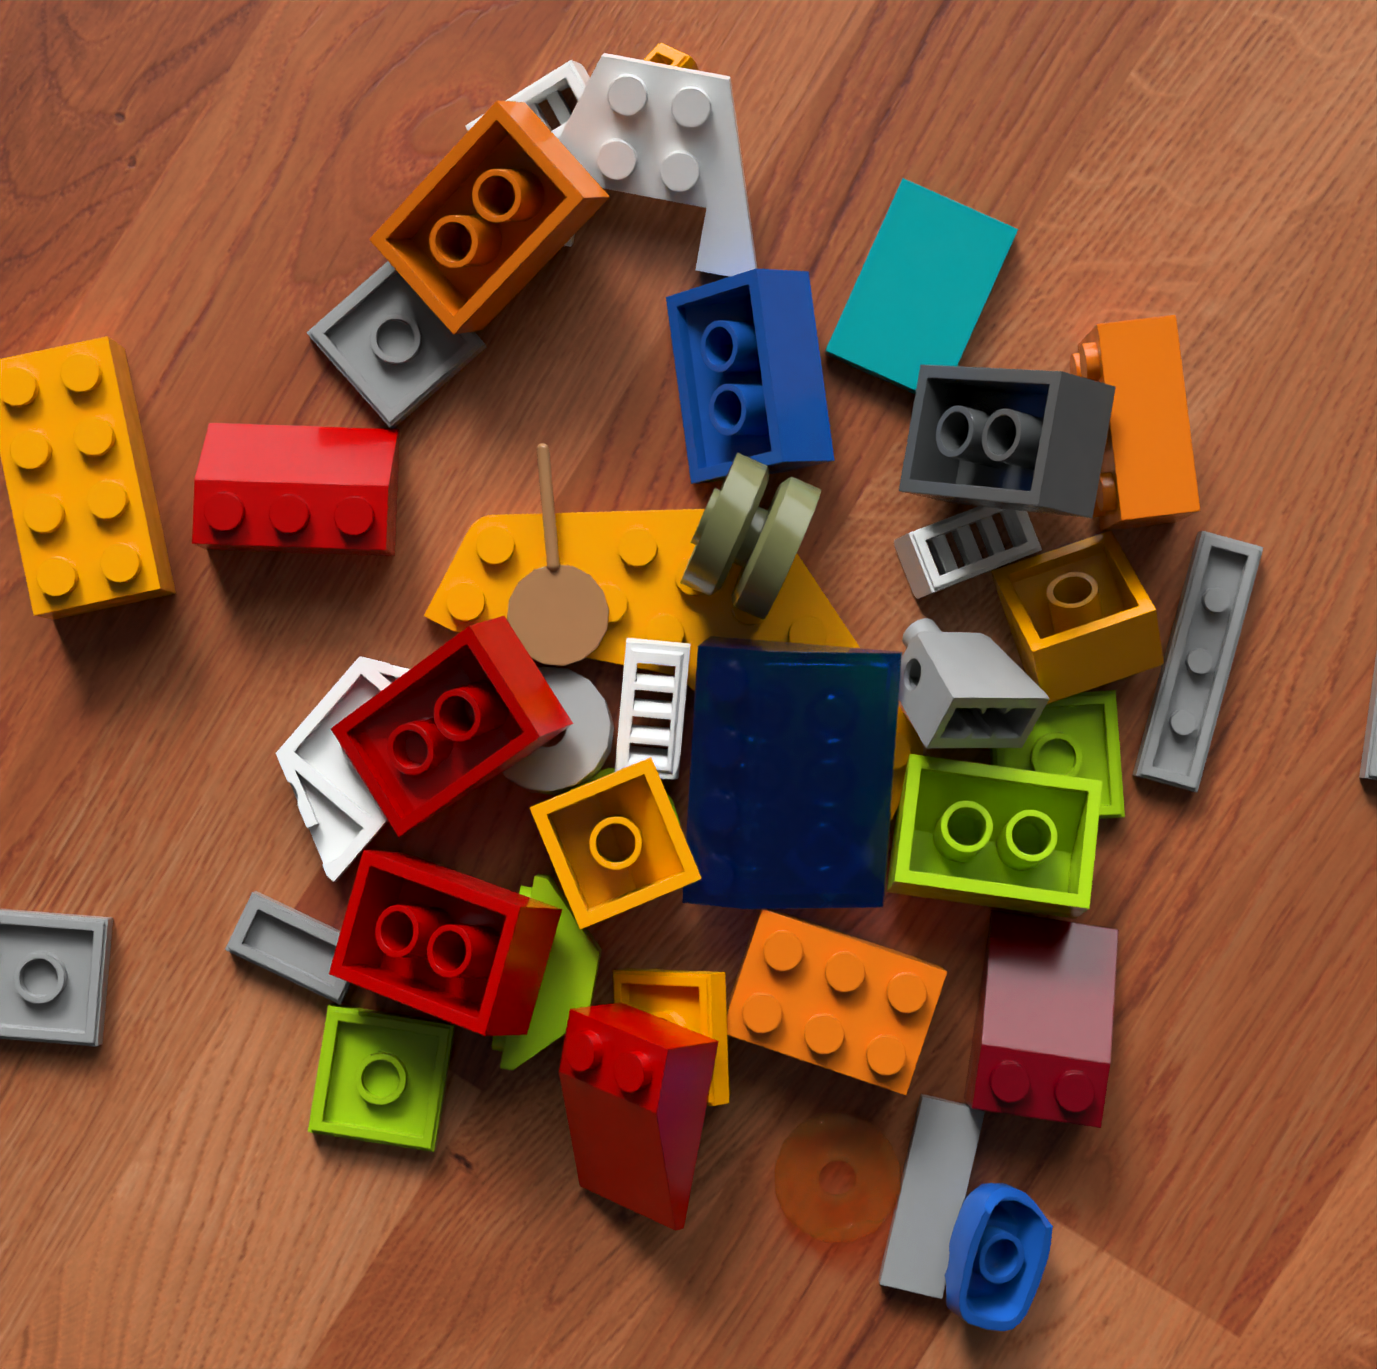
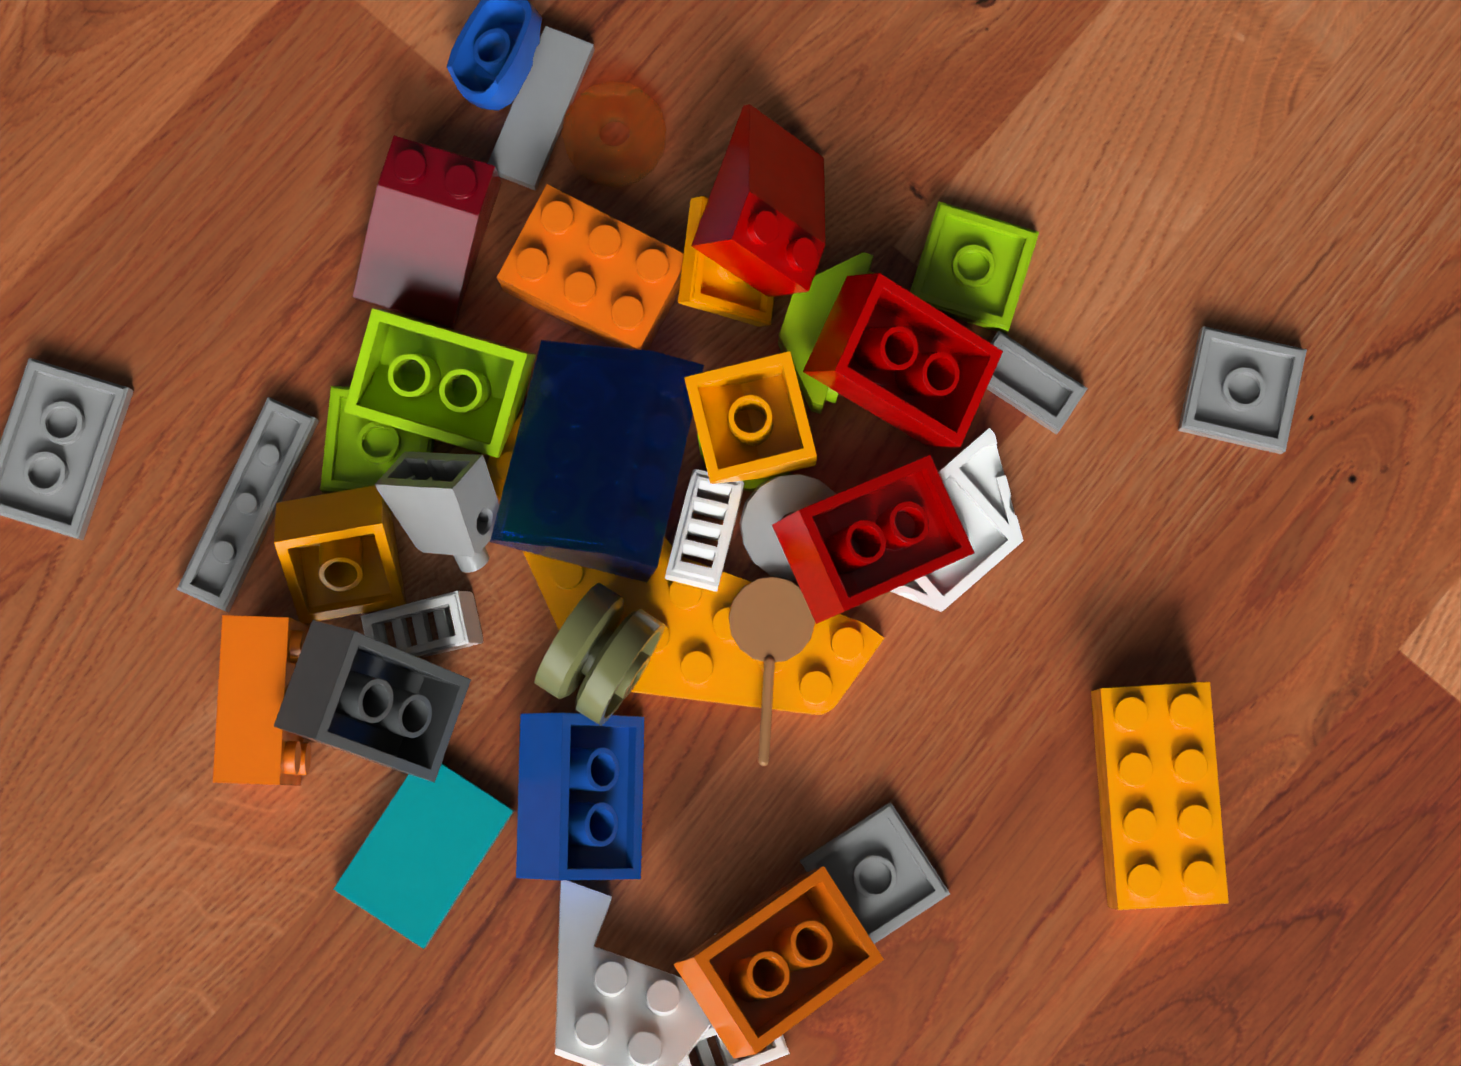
camera: 170 degrees left, 5 degrees down
red slope [192,423,400,556] -> none

